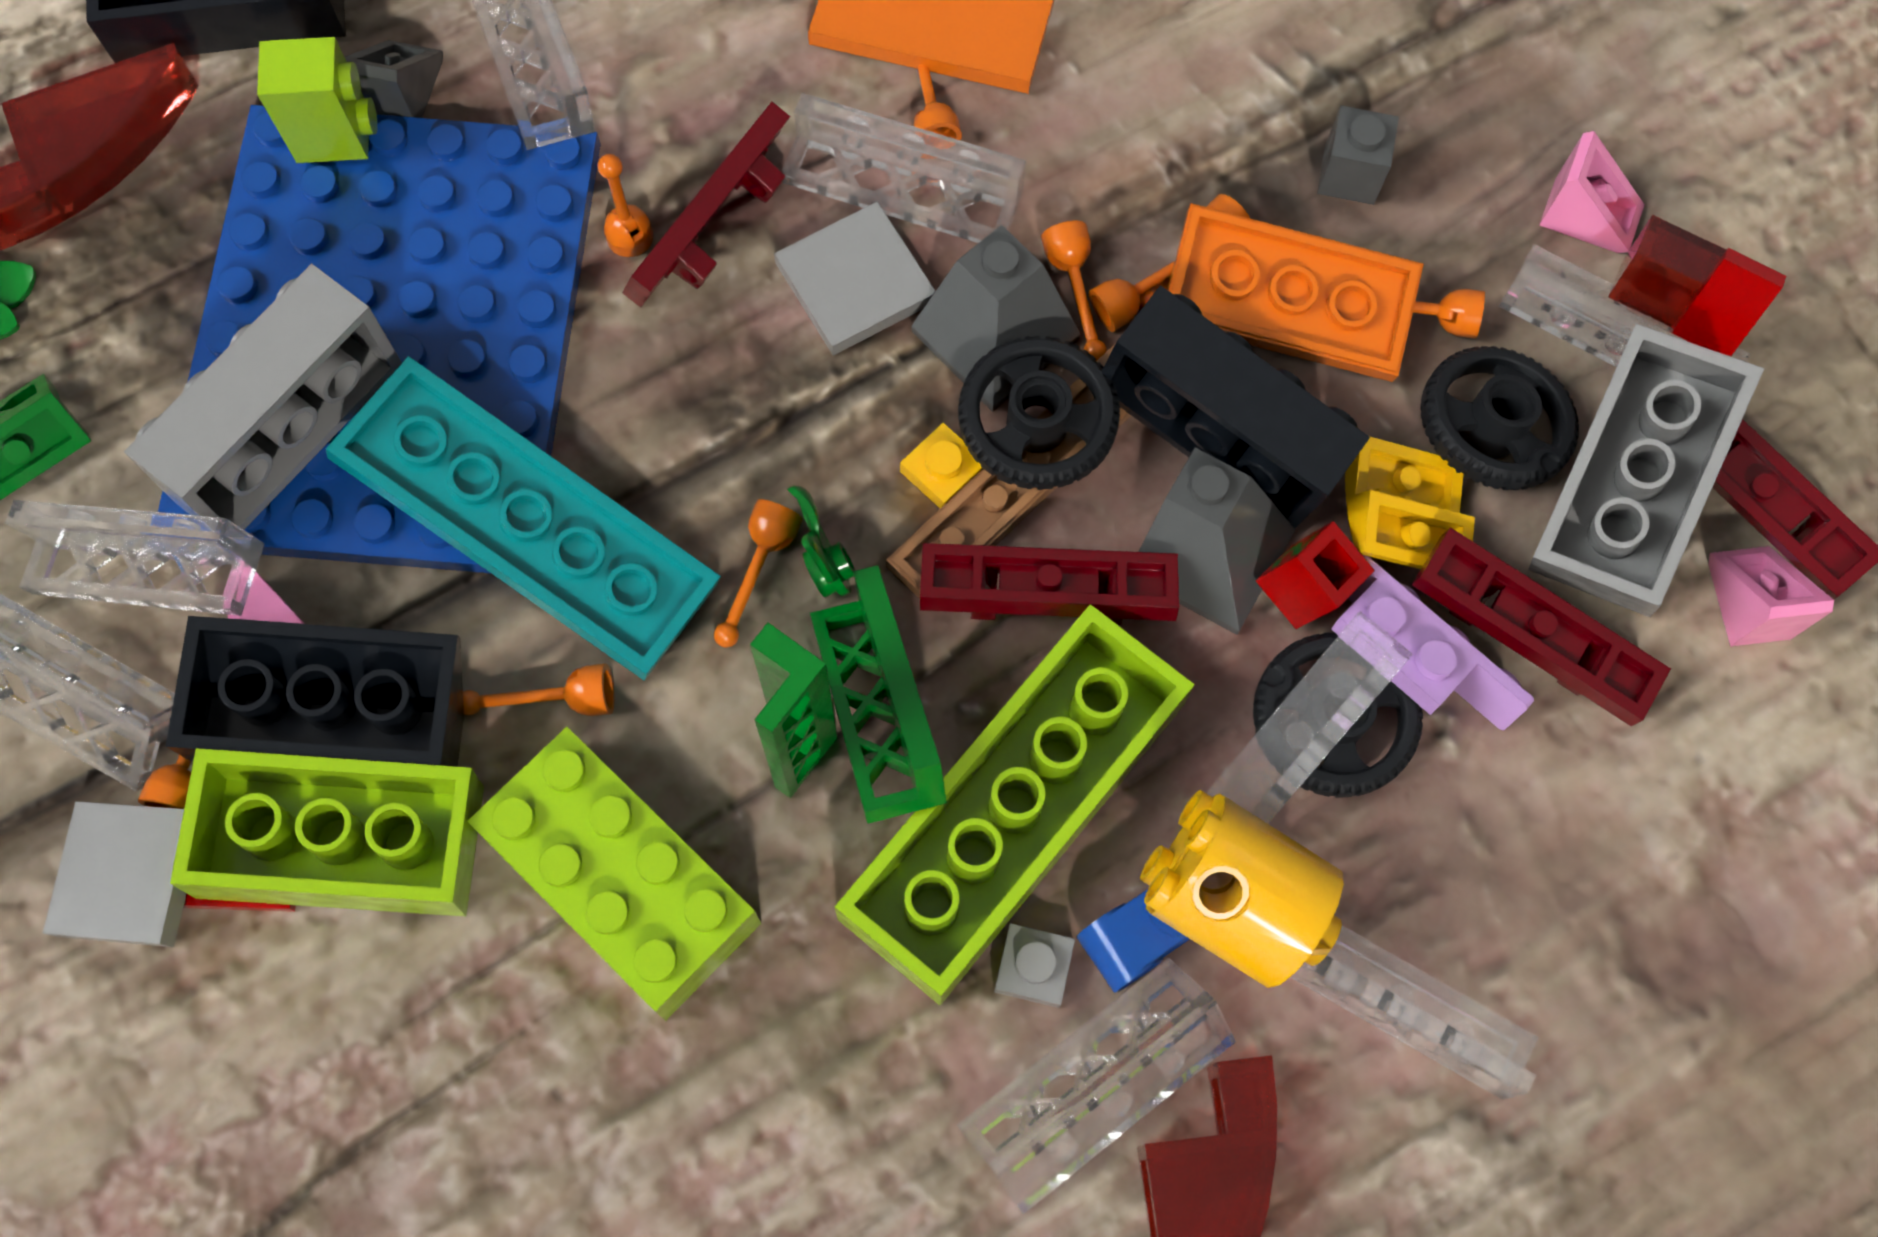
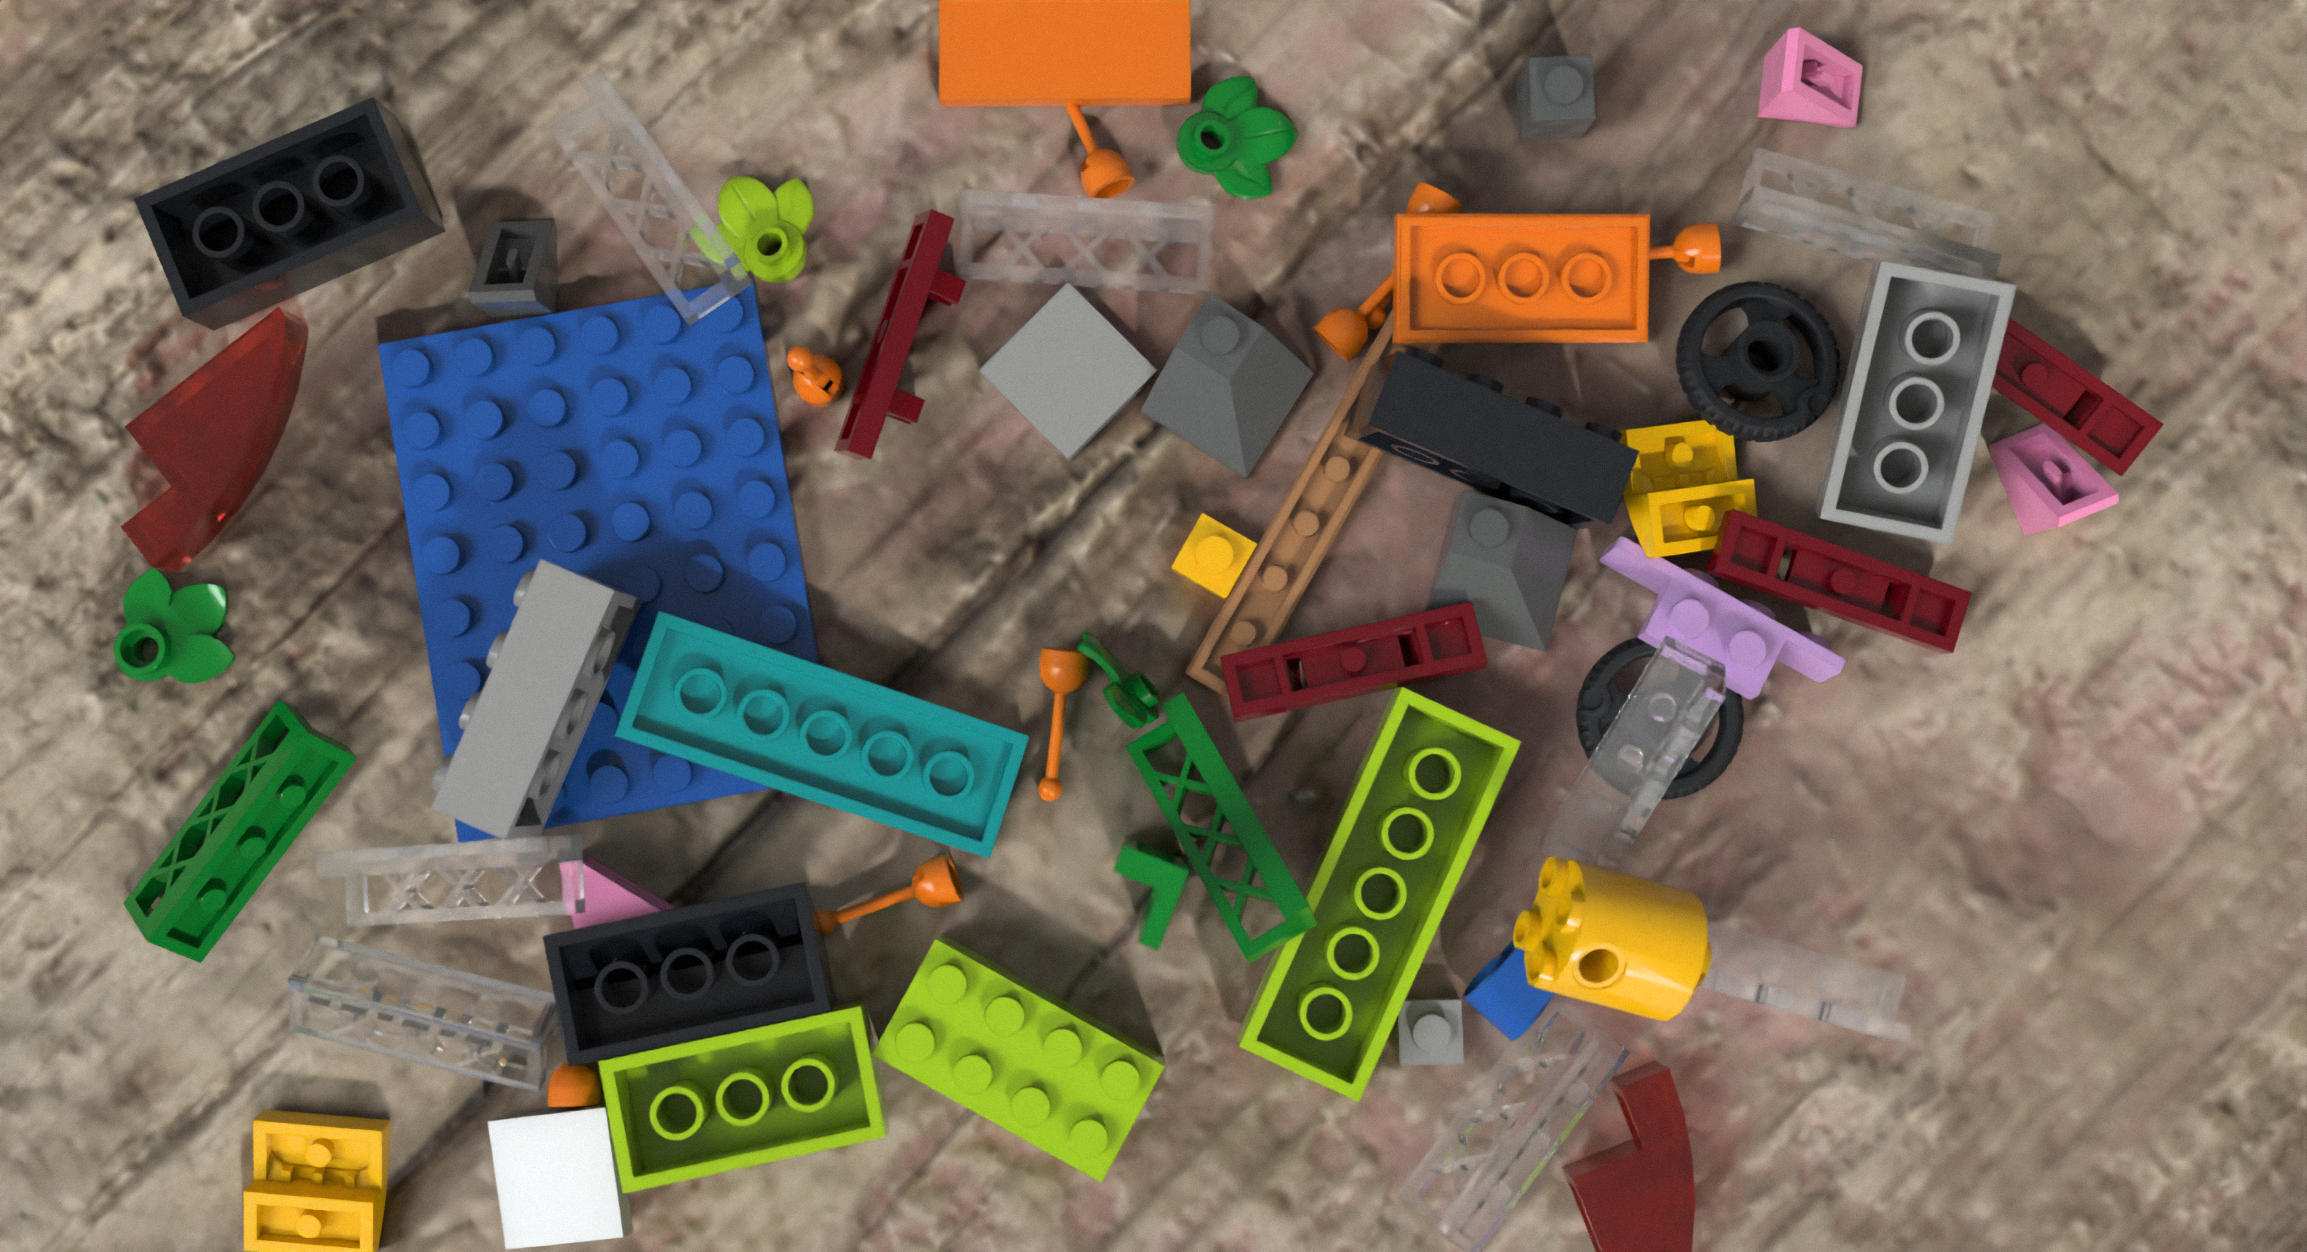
camera: 15 degrees left, 15 degrees up
lime brick [257,37,377,163] -> none
black wheel [958,336,1120,490] -> none
orange hinge [1041,220,1107,361] -> none
red brick [1255,521,1375,629] -> none
clear red brick [1608,215,1727,328] -> none
red tile [1667,247,1787,357] -> none
none -> lime plate [695,176,815,283]
none -> green plate [1176,76,1298,199]

